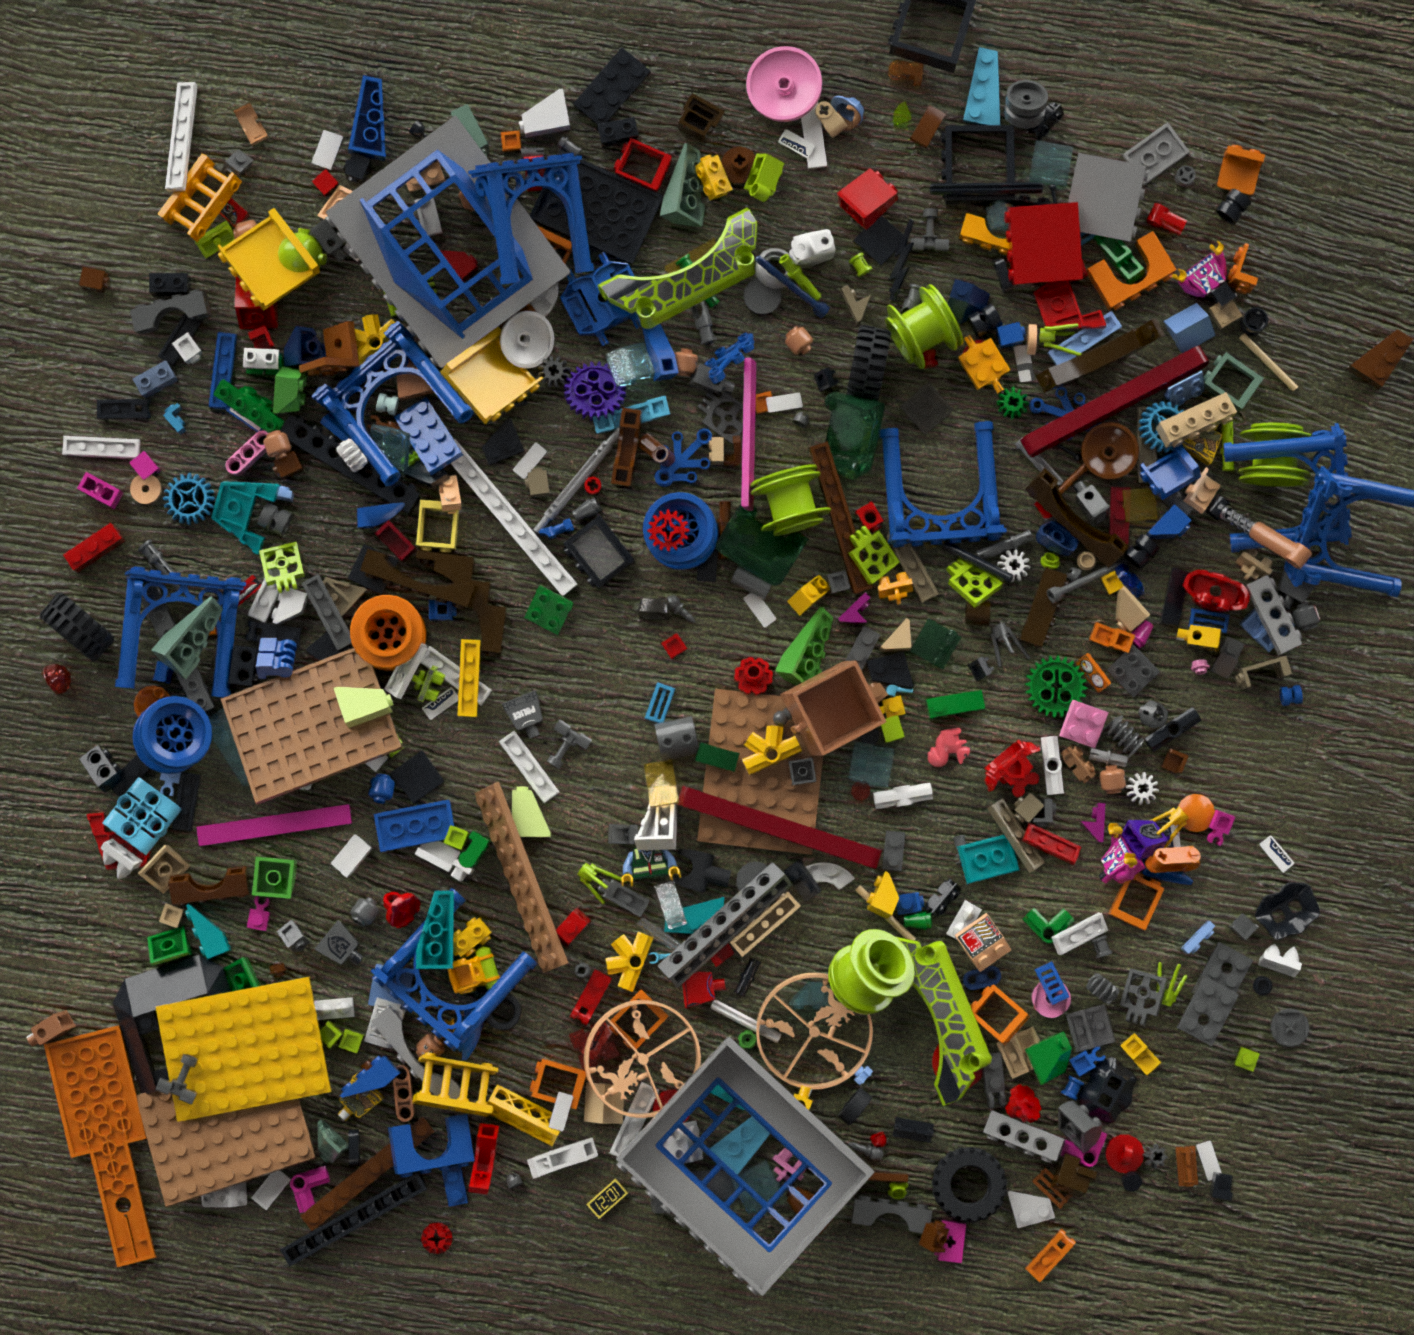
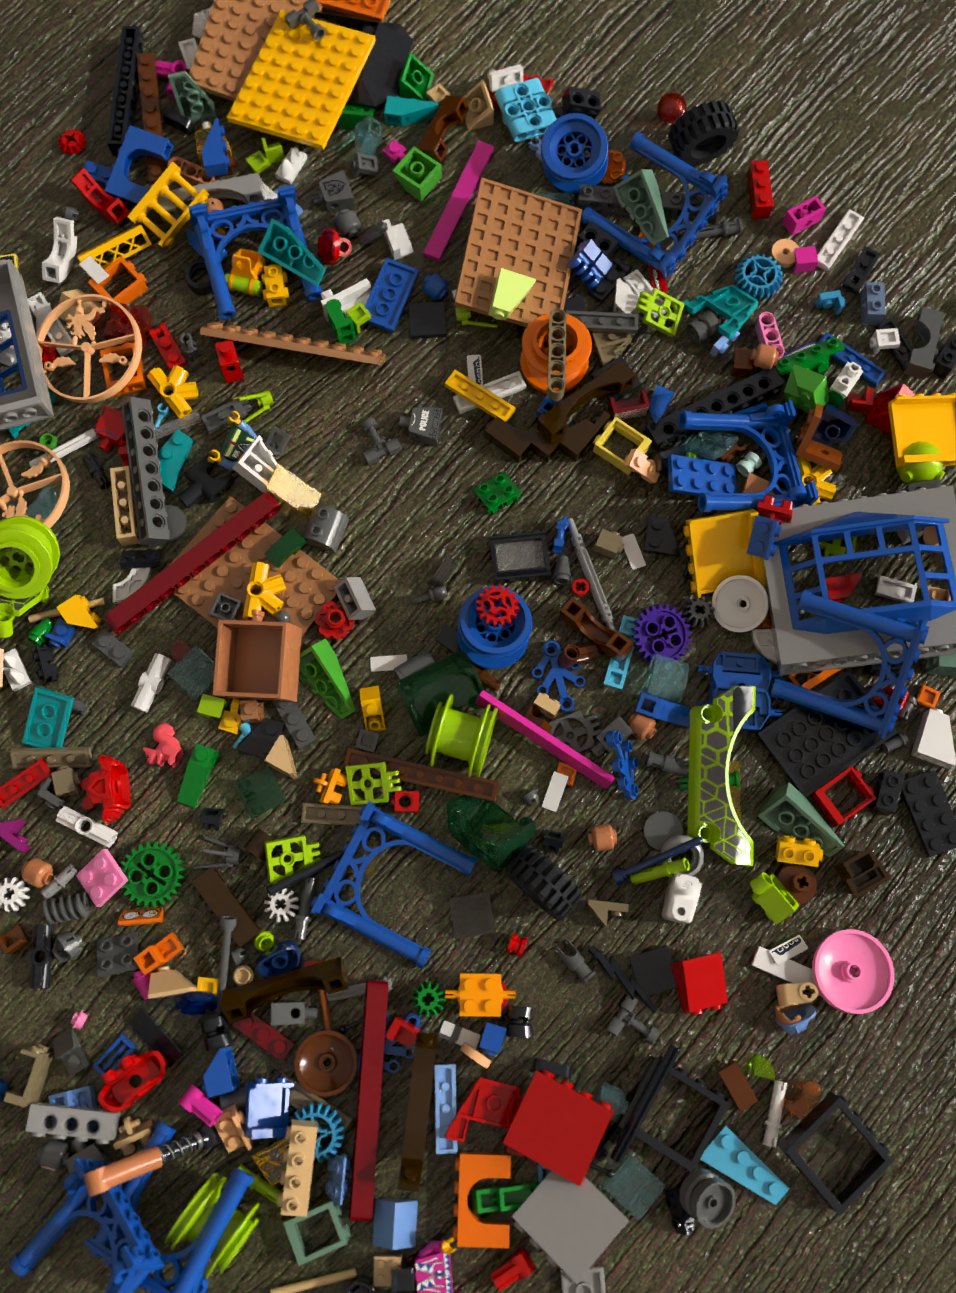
camera: 120 degrees right, 10 degrees down
black tile [172,772,201,832] -> none
reddish brown plate [268,963,287,977] -> none
white gear [336,439,368,472] -> none
white panel [384,643,427,699] -> none
lime hips [411,665,446,702] -> none
white plate [451,439,577,597] -> none
white tile [499,731,560,804] -> none
yellowish green slope [512,786,551,837] -> none
dark azure tile [645,682,675,723] -> none
clear brick [655,881,687,929] -> none
red tile [661,633,687,660] -> none
magenta slope [837,593,870,624] -> none
lime bush [848,252,873,278] -> none
lime wheel [885,284,964,369] -> none
dark blue slope [947,279,990,325] -> none
light orange arch [959,213,1010,255] -> none
lime plant [1039,323,1082,356] -> none
medium nougat hinge [1060,743,1096,783] -> none
clear yellow piece [1123,488,1157,522] -> none
yellow torso [1177,625,1221,652] -> none
none -> white sticker [36,303,51,335]
none -> dark pink piece [178,1084,223,1127]
none -> light grey brick [334,577,376,620]
none -> clear light blue slope [355,115,382,156]
none -> dark grey axle [358,221,388,245]
none -> red panel [385,1017,421,1048]
none -> dark tan beam [547,308,566,401]
none -> blue bracket [746,515,782,560]
none -> red hips [757,495,793,525]
none -> white pin [763,1080,788,1148]

